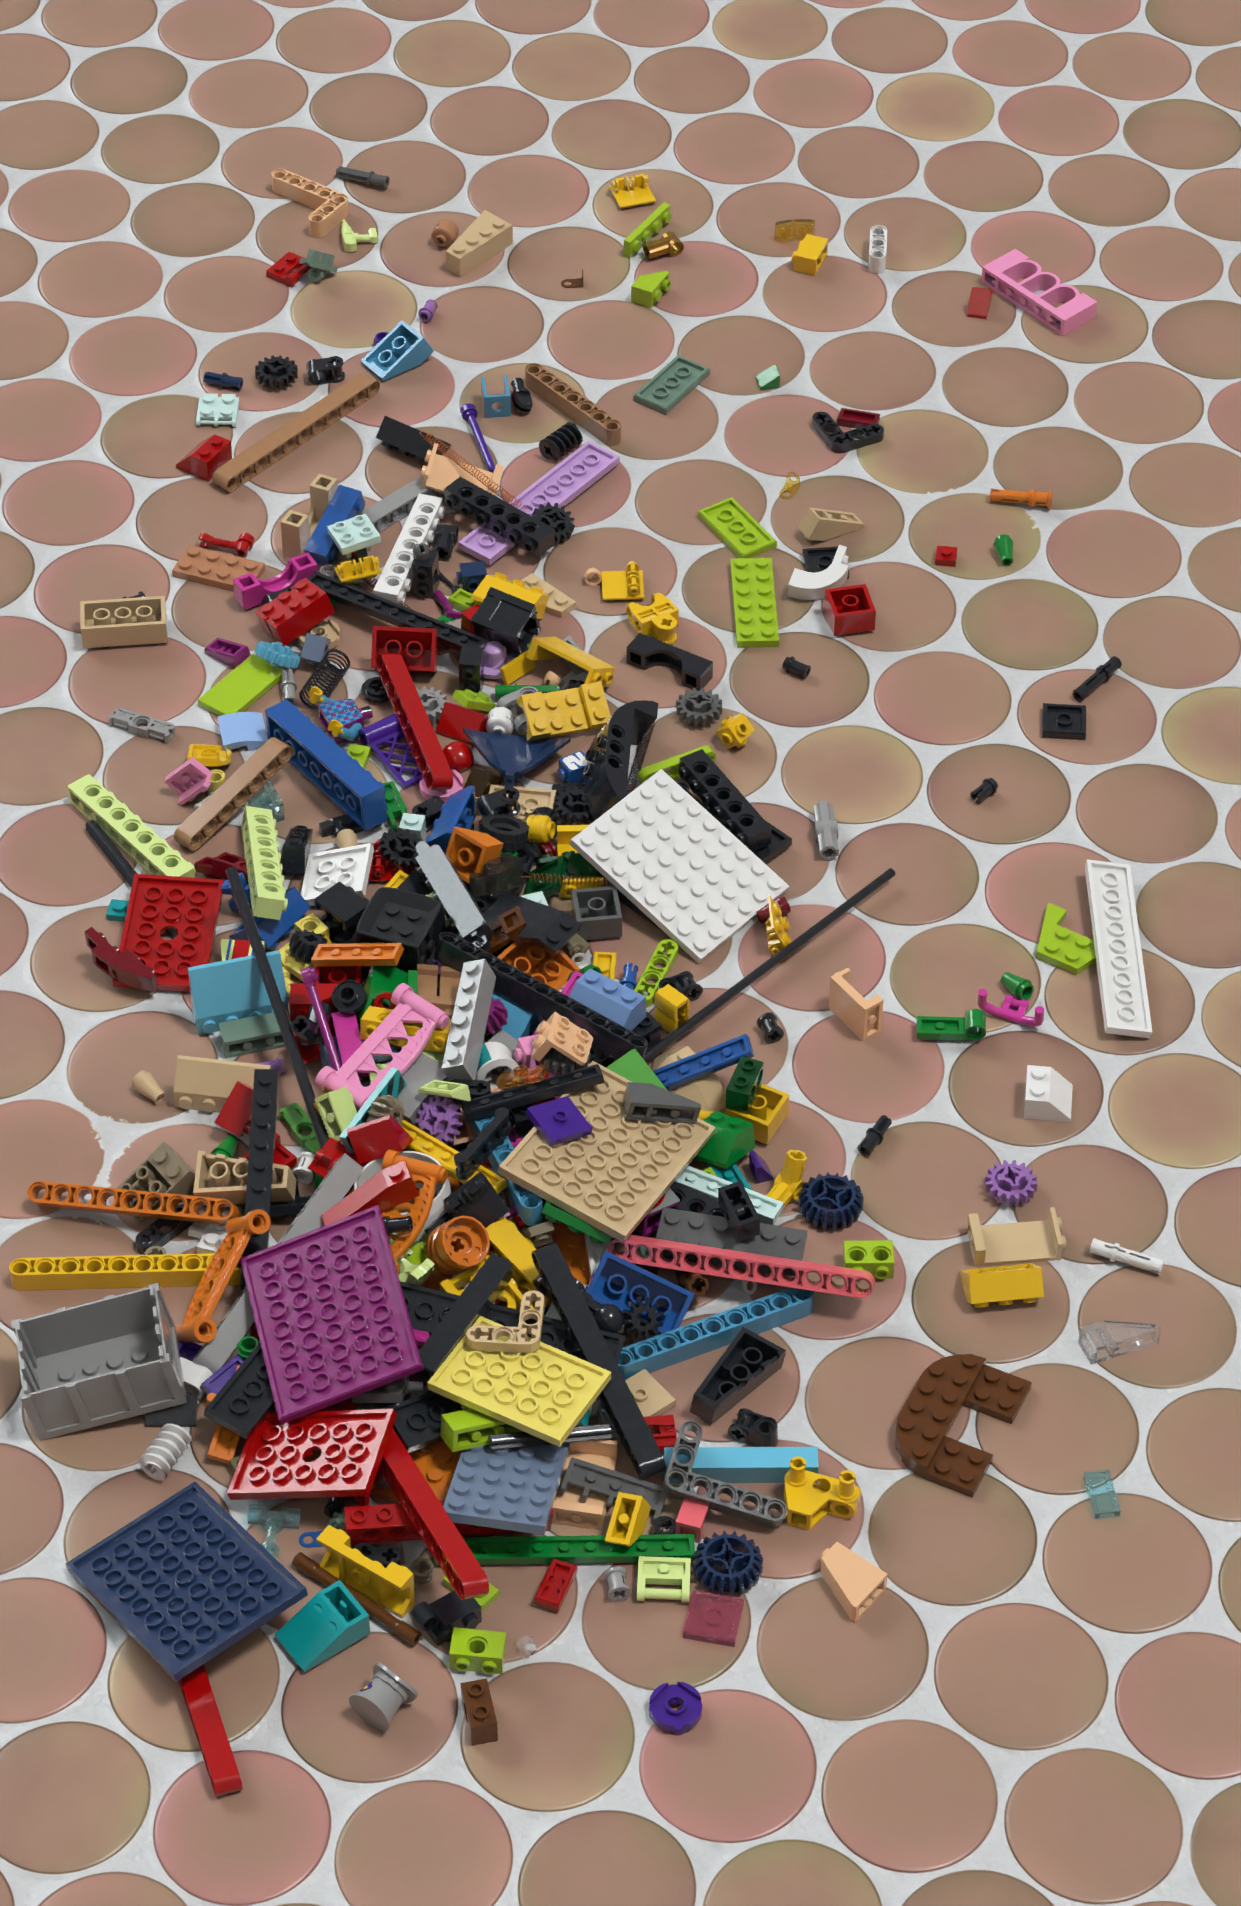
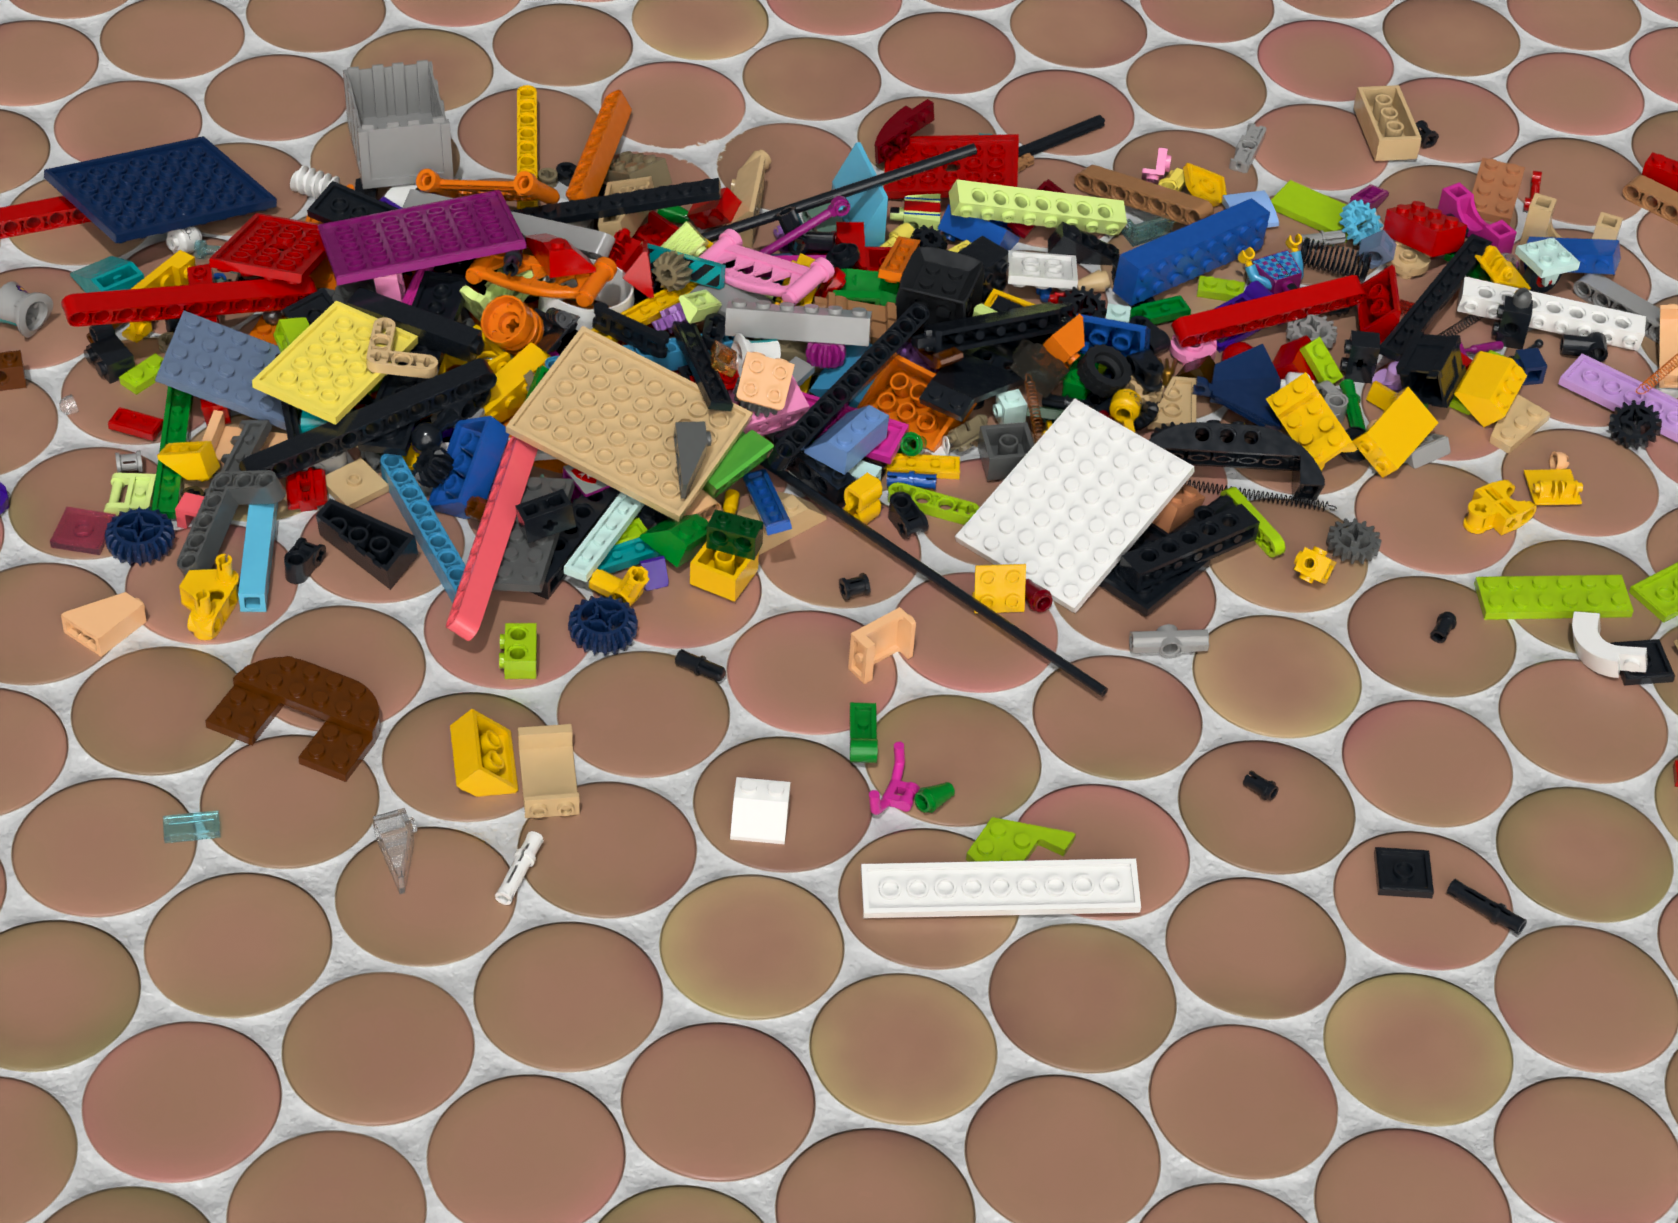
camera: 85 degrees right, 0 degrees up
yellowish green brick [67,774,196,878] -> none
black brick [444,477,555,557] -> none
lime brick [449,1627,507,1674] -> none
dark purple plate [526,1096,593,1147] -> none
black arch [626,633,713,691] -> none
red brick [824,584,876,636] -> none
medium lavender gear [985,1160,1037,1206] -> none

